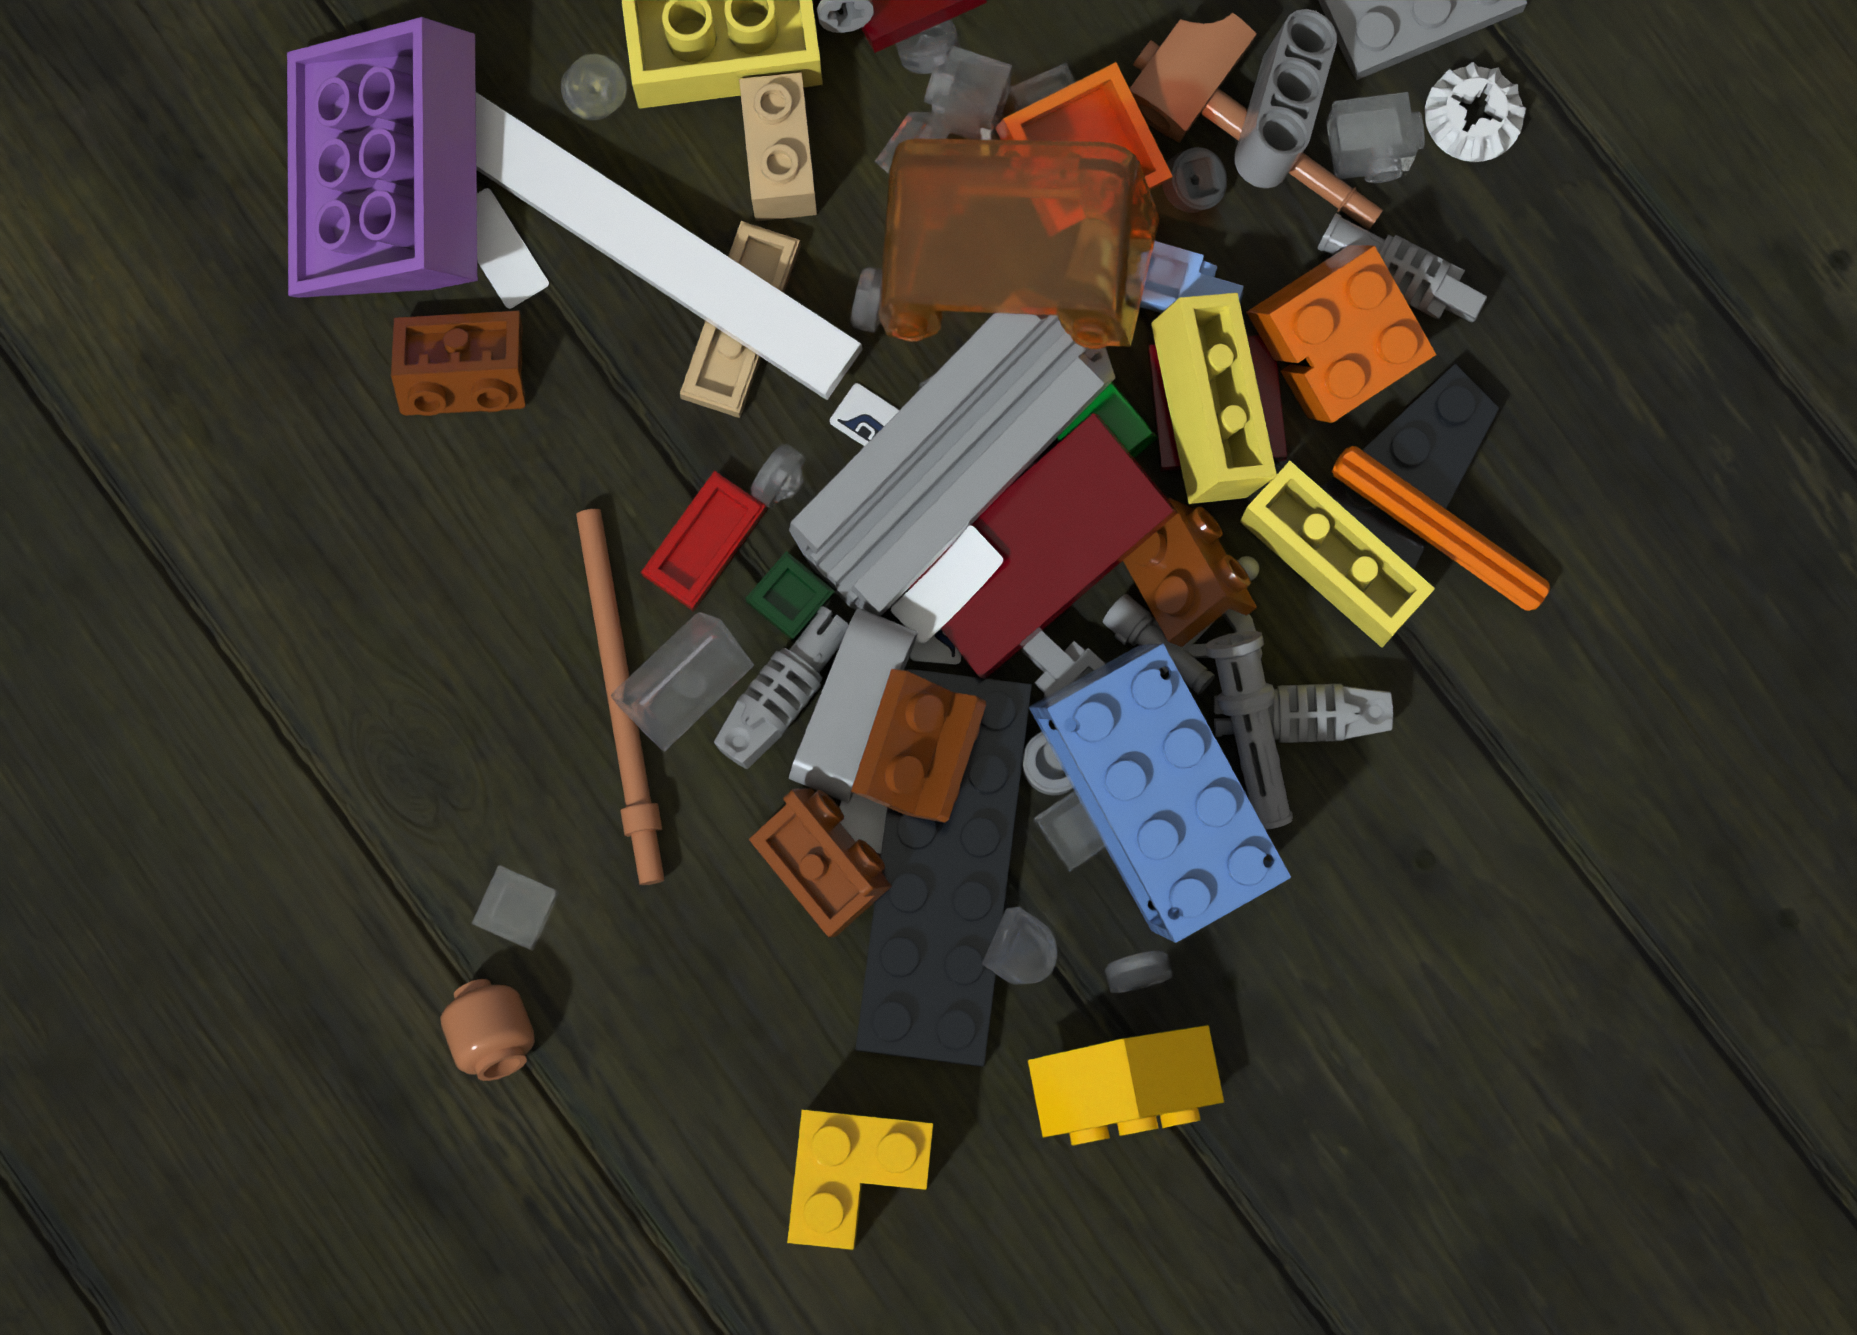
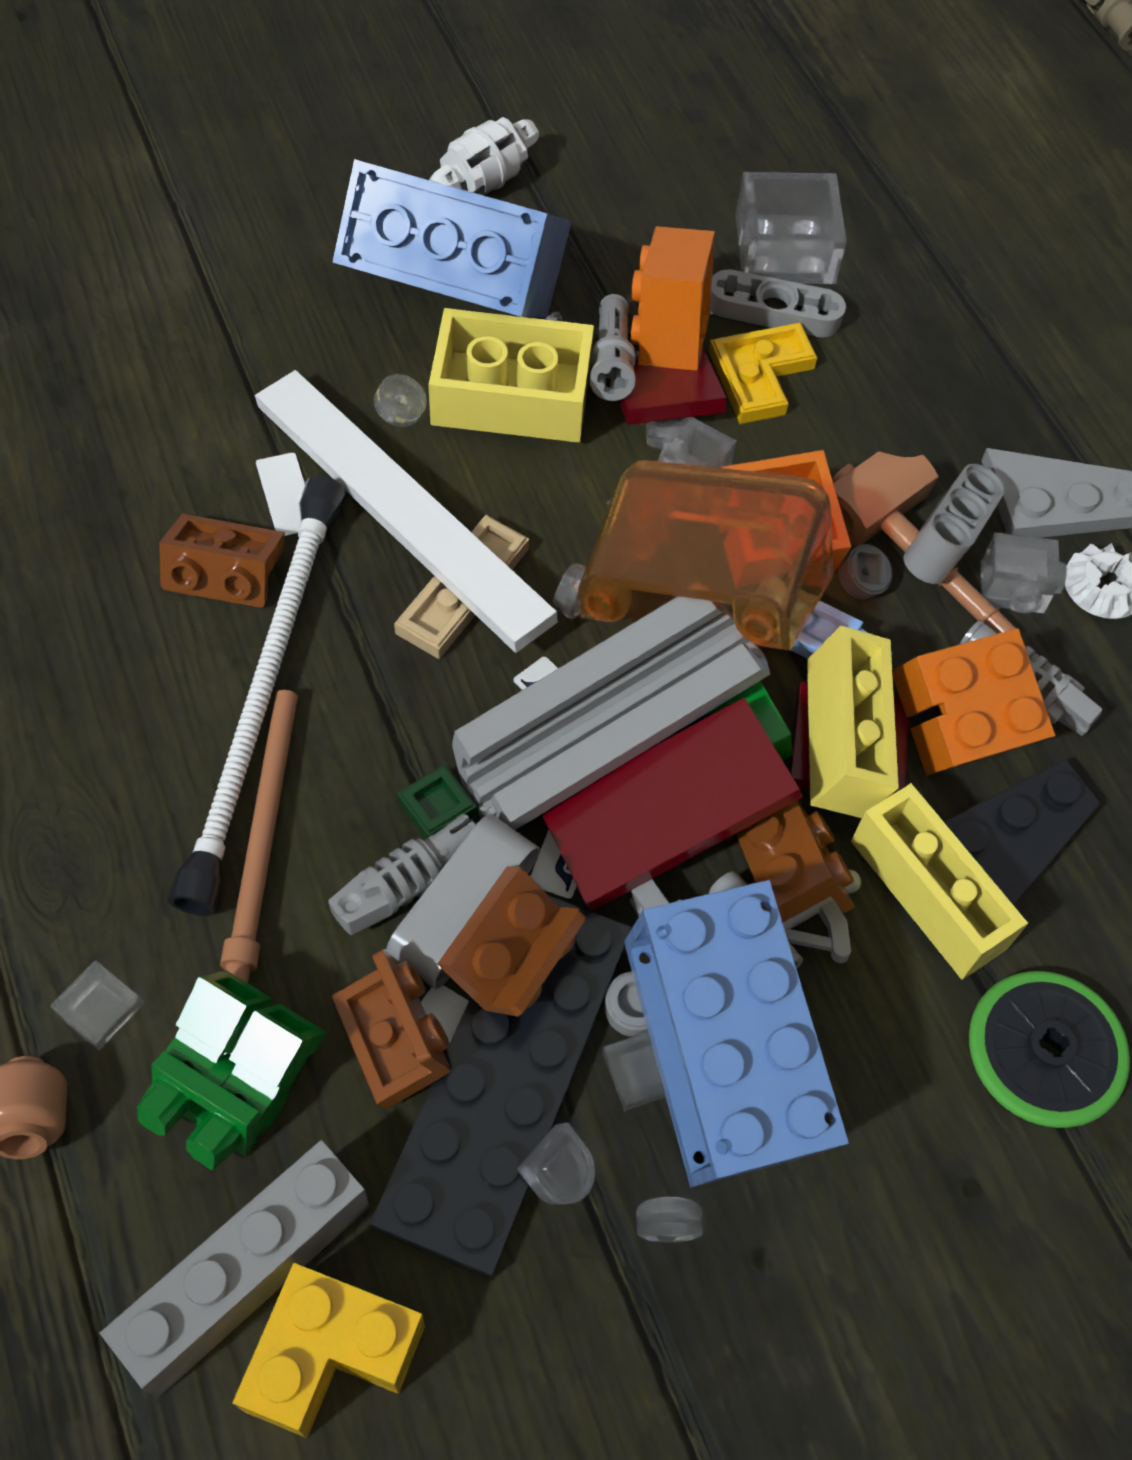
camera: 10 degrees right, 20 degrees down
medium lavender slope [287,17,478,298] -> none
clear slope [611,612,754,751] -> none
red tile [641,470,767,612] -> none
tan brick [739,72,817,221] -> none
clear tile [751,444,806,508] -> none
white sticker [891,525,1003,644] -> none
yellow brick [1028,1025,1224,1146] -> none
light grey pin [1205,631,1293,830] -> none
light grey hinge [1214,684,1393,743] -> none
orange axle [1332,446,1550,611] -> none
none -> light grey brick [99,1140,370,1399]
none -> green hips [137,970,326,1170]
none -> white hose [167,476,346,916]
none -> black wheel [969,971,1130,1128]

